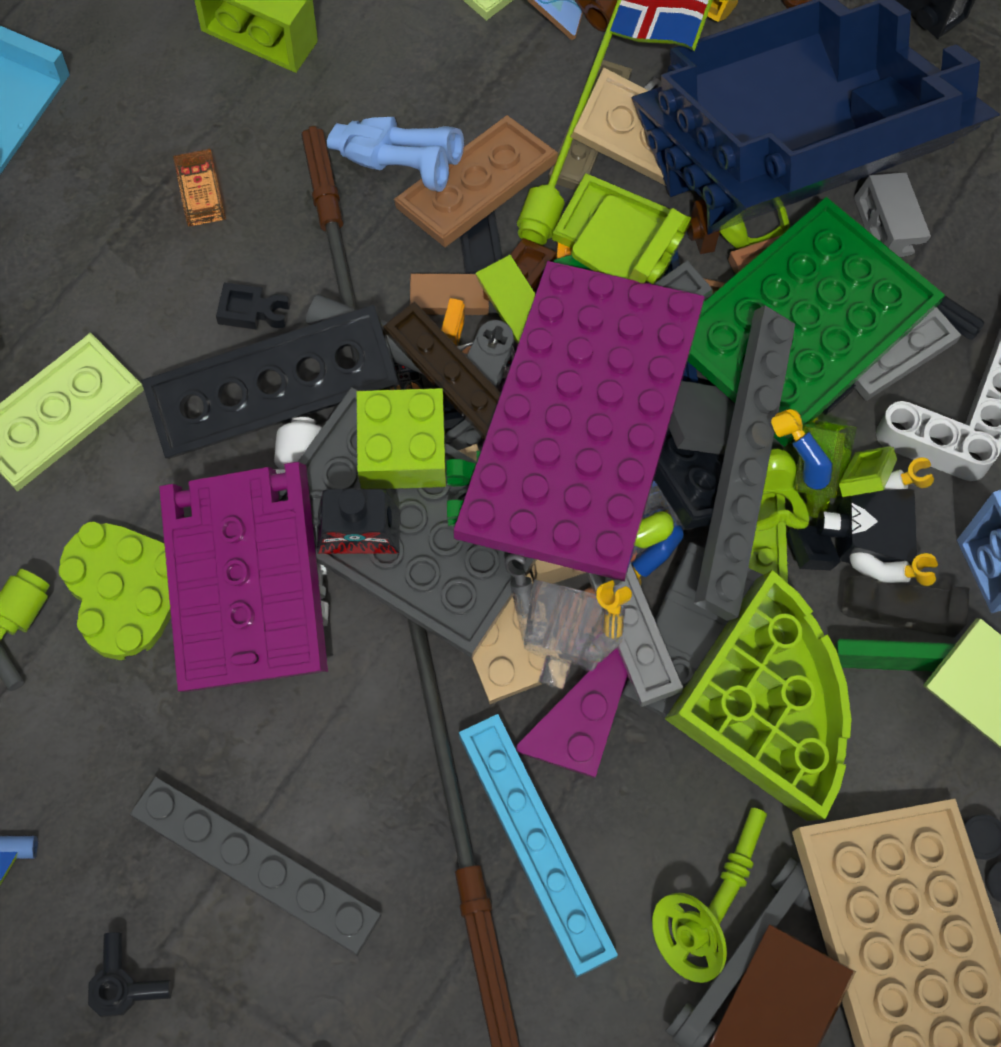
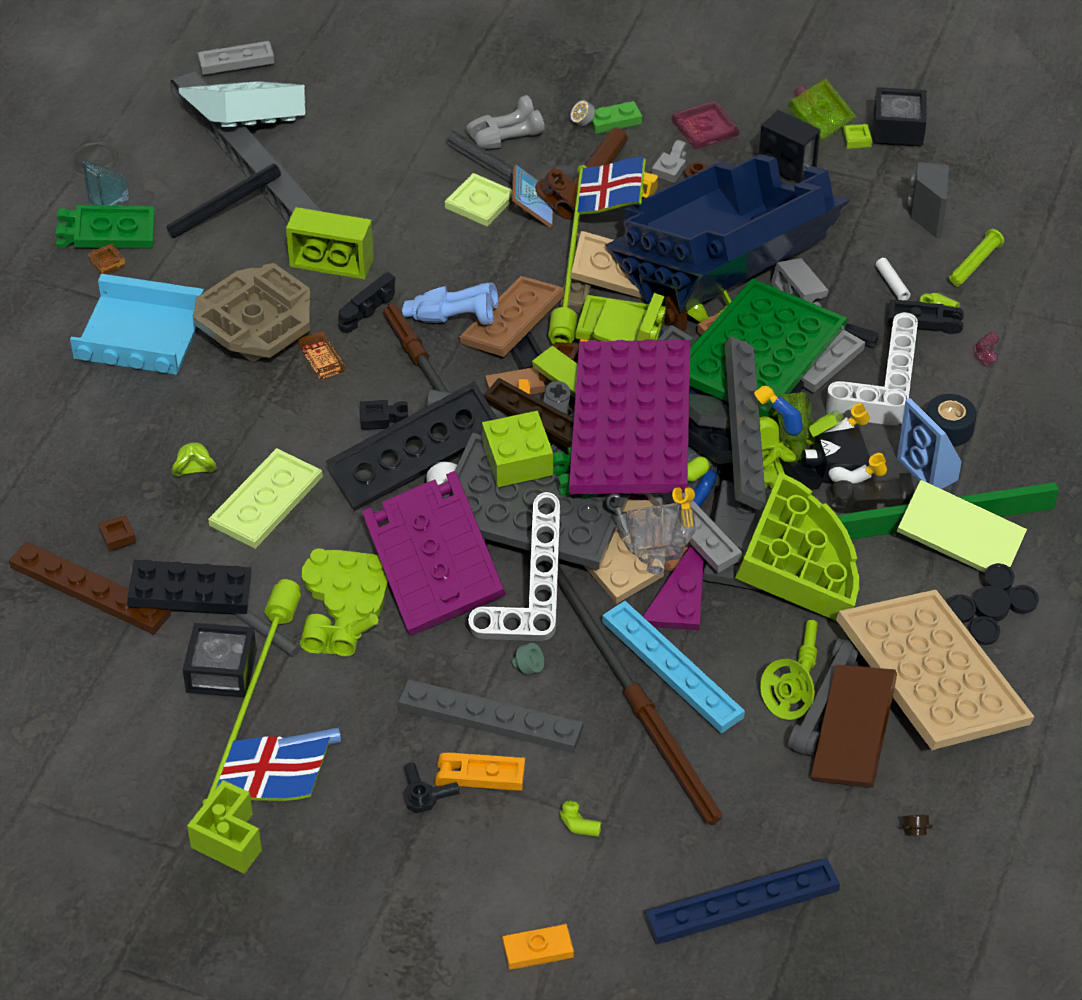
camera: 10 degrees left, 20 degrees down
black torso [317,488,400,554] -> none
none -> dark tan piece [193,263,311,362]
none -> lime beam [300,613,379,657]
none -> black hinge [339,272,395,334]
none -> light orange plate [435,753,525,791]
none -> white beam [468,492,560,641]
none -> sand green tile [512,643,544,675]

